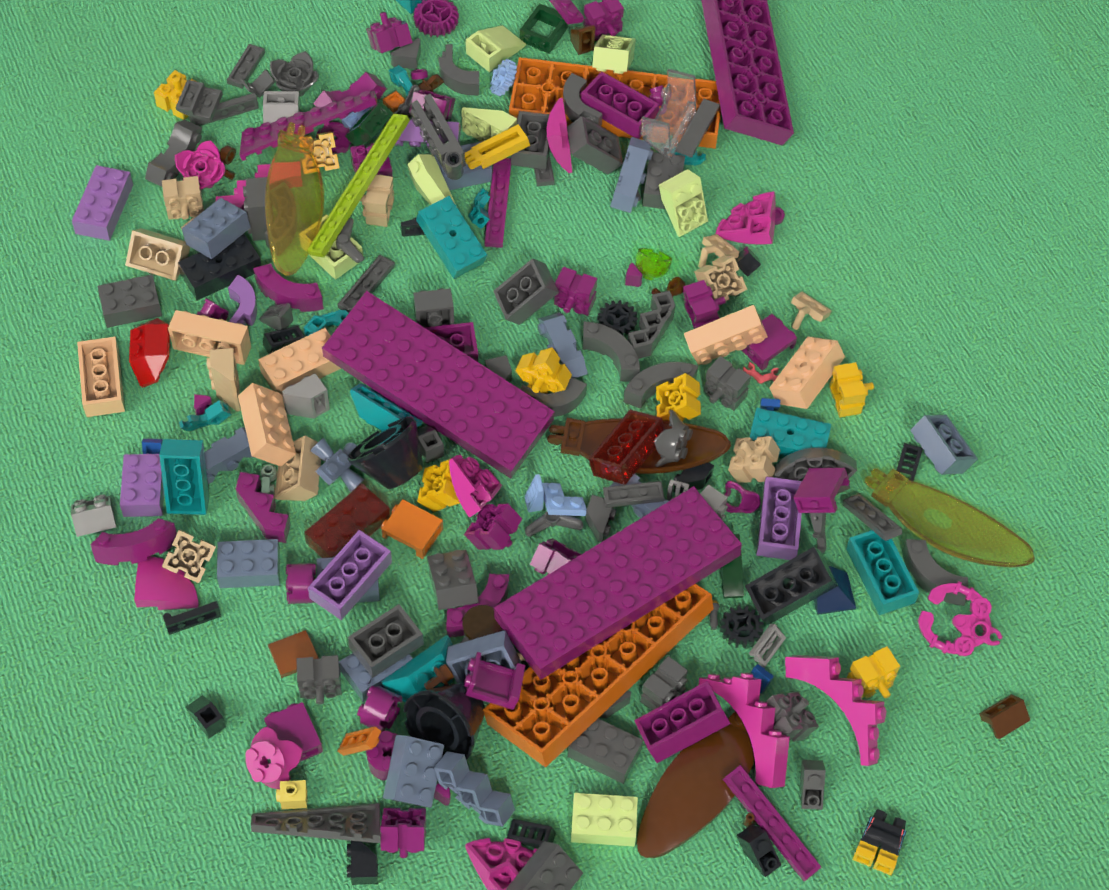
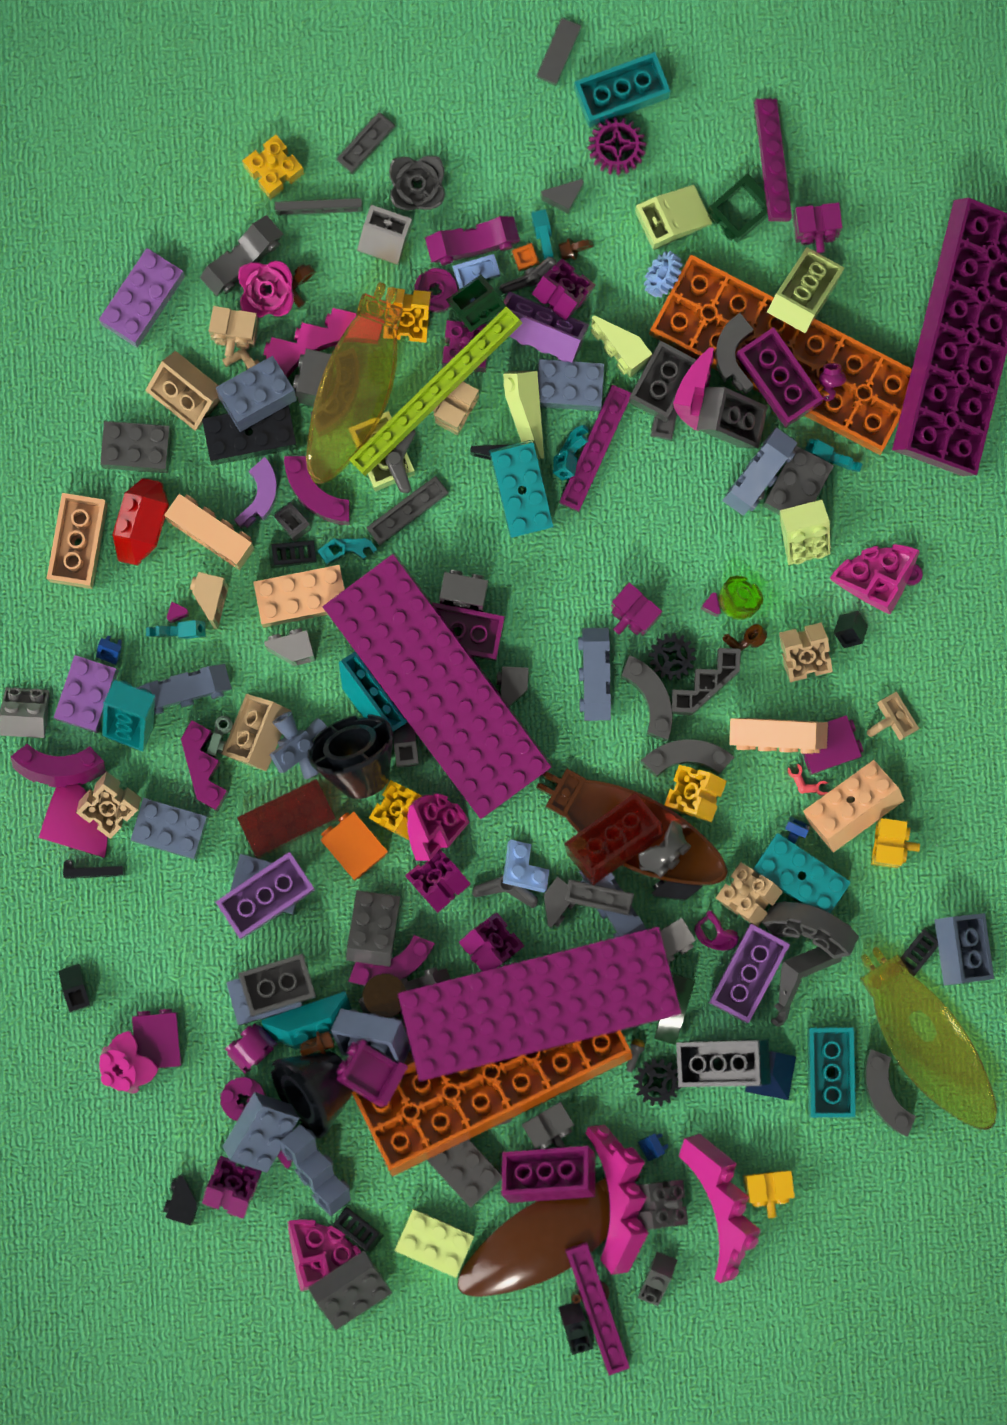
camera: 20 degrees right, 25 degrees up
dark grey slope [175,80,223,122] -> none
magenta piece [196,298,229,321] -> none
light nougat brick [238,383,296,467] -> none
dark grey bracket [240,70,276,98] -> none
magenta wing [240,91,377,161] -> none
dark grey wing [251,803,381,843] -> none
dark orange slope [268,630,319,678] -> none
light yellow brick [276,780,307,809] -> none
magenta brick [286,563,316,604] -> none
dark grey brick [296,655,342,705] -> none
orange plate [337,726,381,756] -> none
magenta brick [366,12,413,53] -> none
dark grey hinge [410,94,466,180] -> none
magenta tile [411,69,428,80] -> none
dark grey arch [438,44,479,96] -> none
yellow hinge [465,124,530,169] -> none
dark grey brick [493,258,559,325] -> none
yellow brick [515,347,572,394] -> none
dark grey arch [520,377,587,417] -> none
light blue slope [525,474,544,512] -> none
reddish brown slope [570,25,595,55] -> none
clear windscreen [641,69,696,159] -> none
light grey tile [667,480,689,501] -> none
dark grey tile [676,99,720,158] -> none
magenta brick [683,280,726,329] -> none
tan plate [698,234,739,268] -> none
dark grey brick [704,356,751,411] -> none
light grey tile [749,624,786,668] -> none
magenta panel [793,468,850,513] -> none
dark grey tile [843,493,902,541] -> none
hips [852,809,907,876] -> none
dark pink piece [918,581,1003,657] -> none
reddish brown panel [979,694,1030,739] -> none

